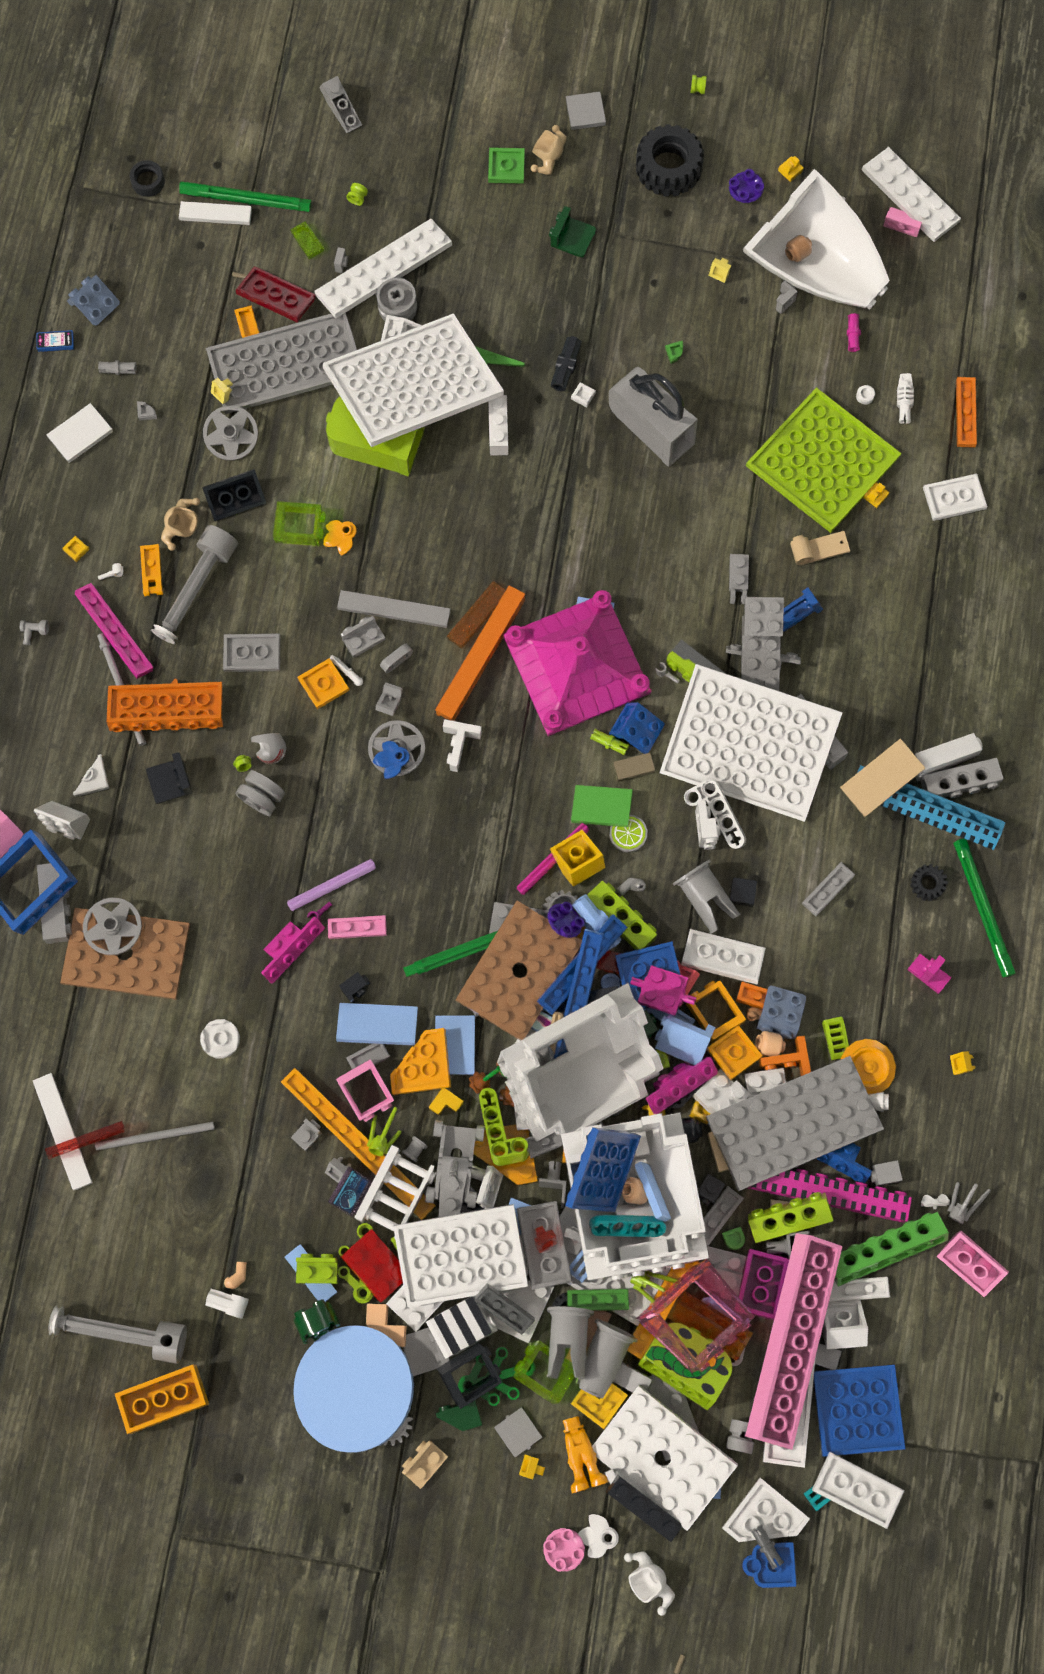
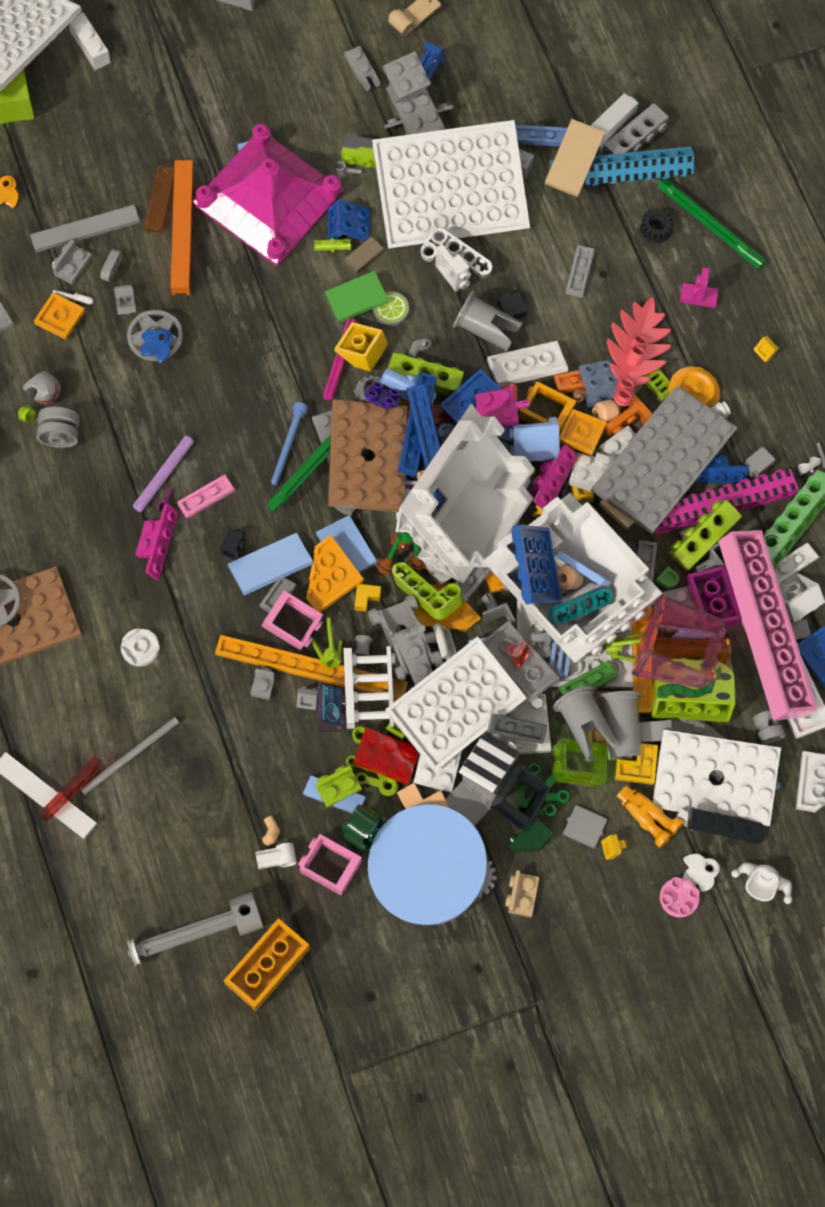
camera: 35 degrees left, 5 degrees down
white bracket [443,719,482,772] -> none
none -> medium blue piece [271,402,308,486]
none -> bright pink window [298,834,362,896]
none -> medium blue plate [515,125,568,146]
none -> coral plant [607,297,671,406]

